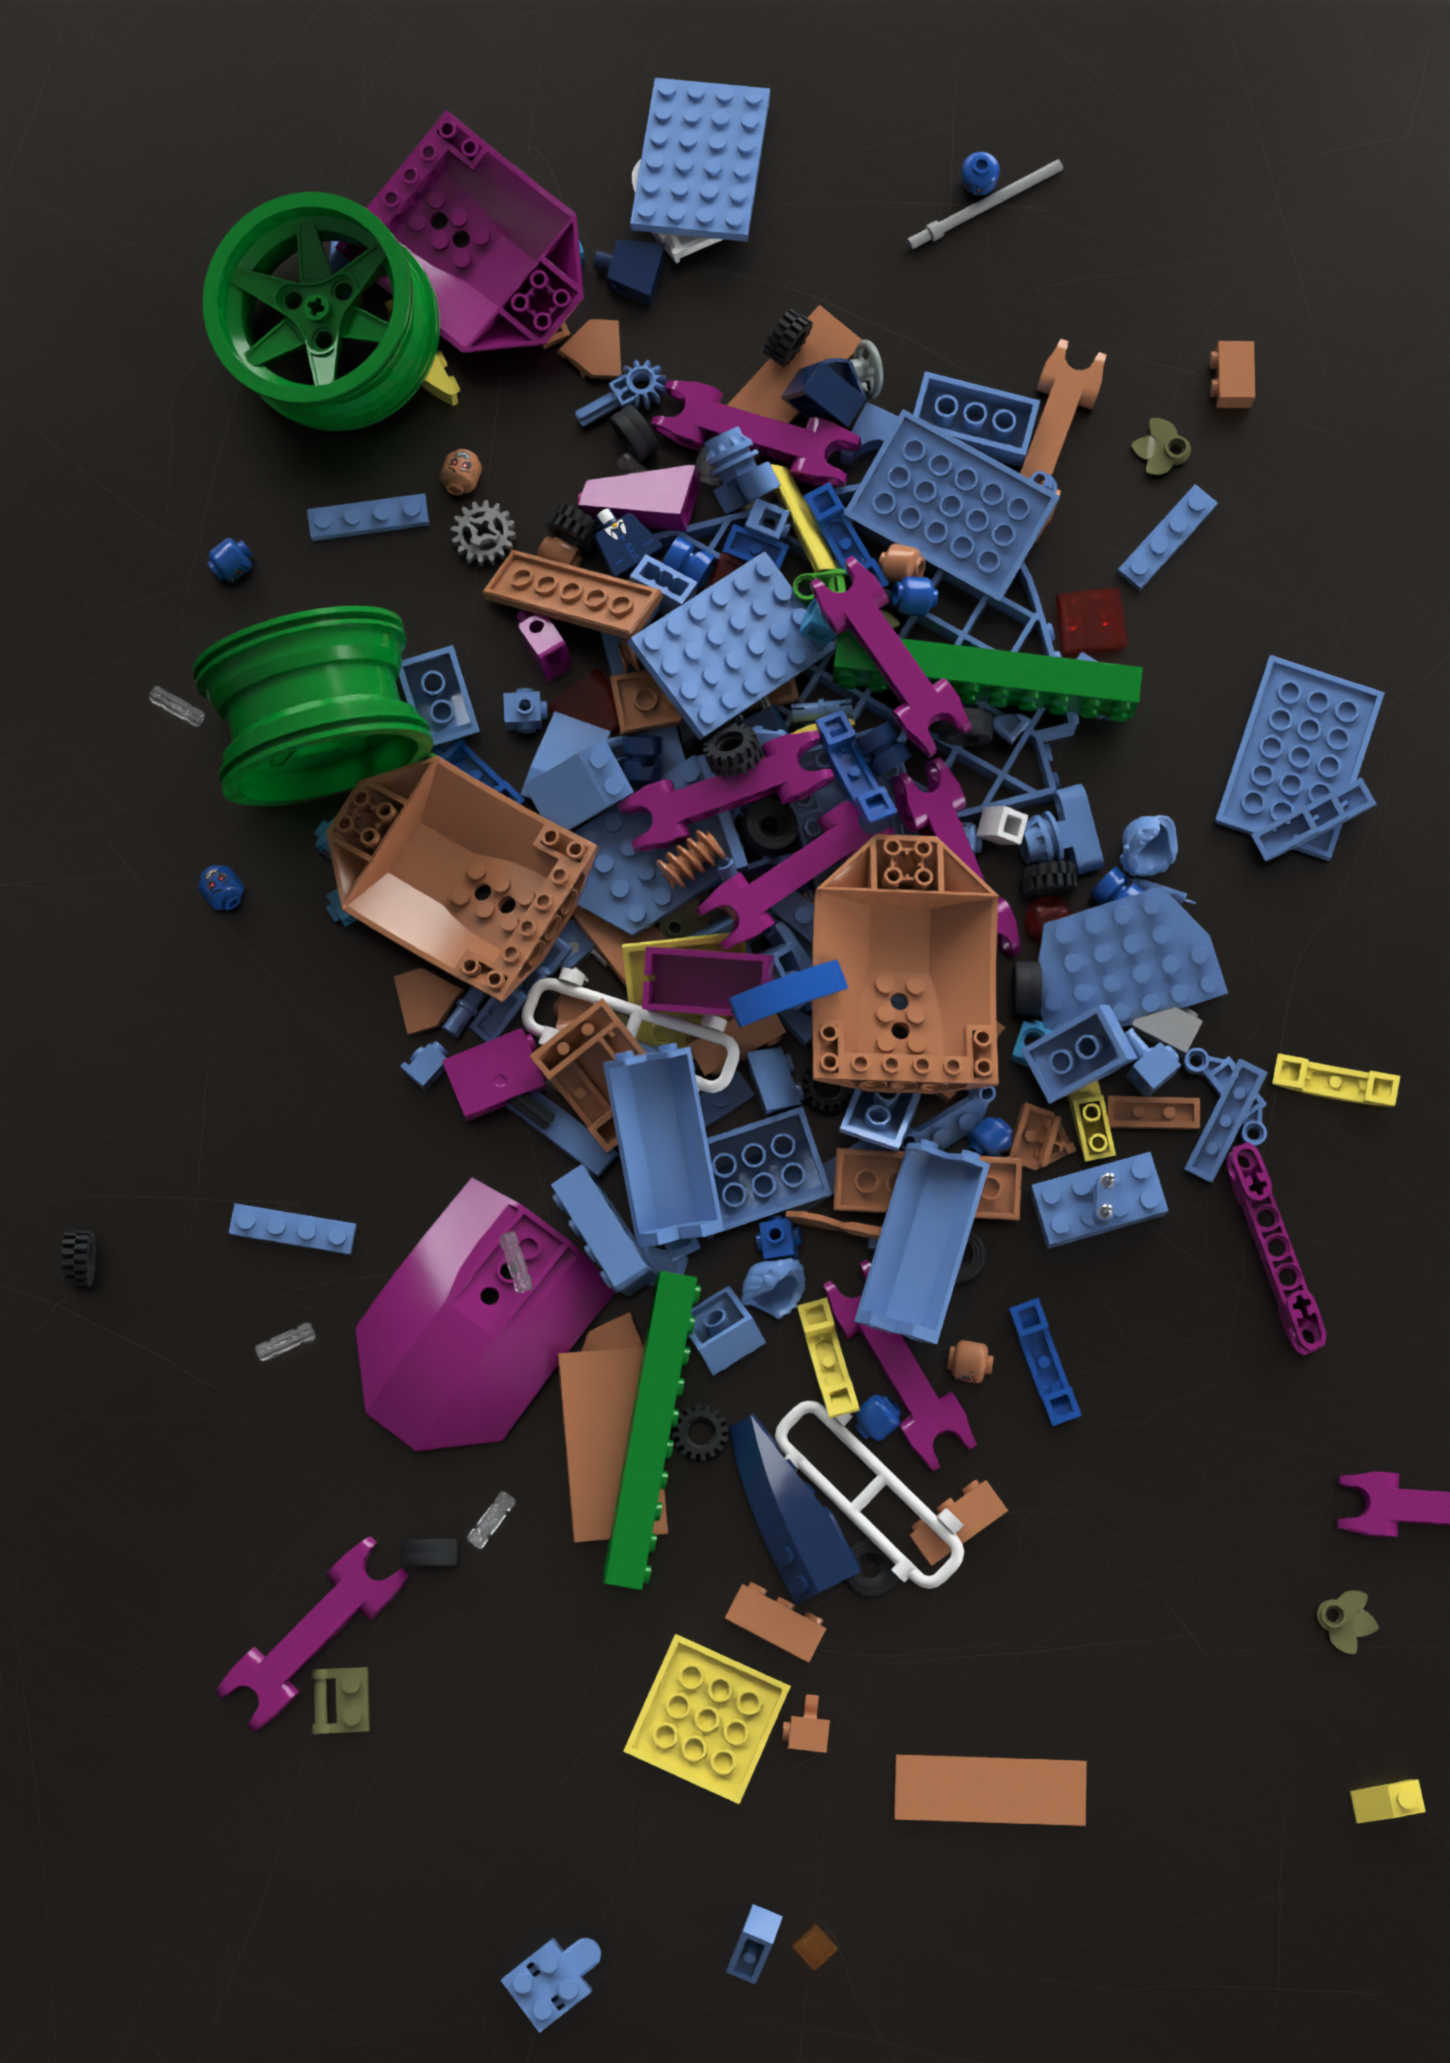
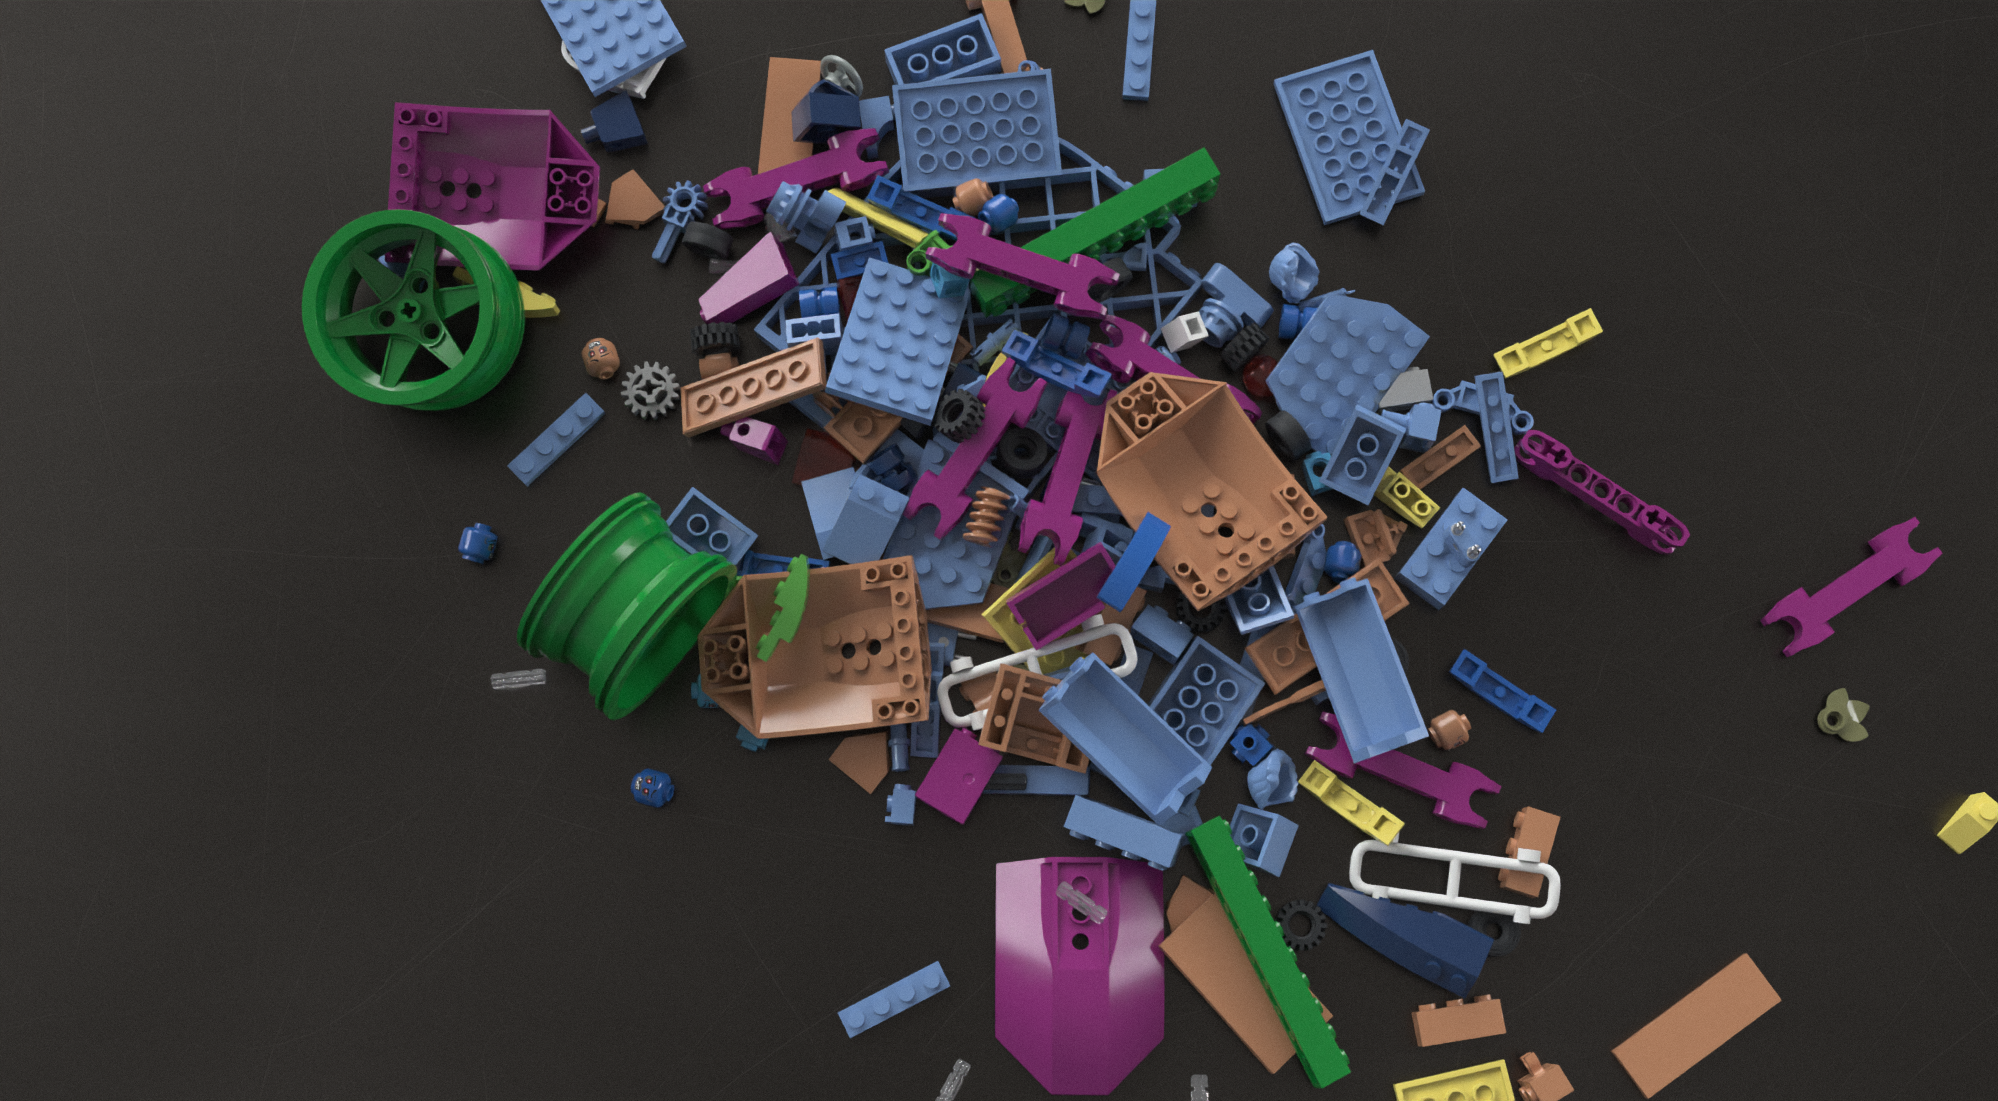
camera: 35 degrees left, 0 degrees up
medium blue brick [503,688,548,734] -> none
dark blue torso [595,508,663,580] -> none
black tyre [763,309,813,367] -> none
blue head [855,1394,902,1441] -> none
clear red slope [1056,588,1128,653] -> none
none -> bright green slope [756,554,810,662]

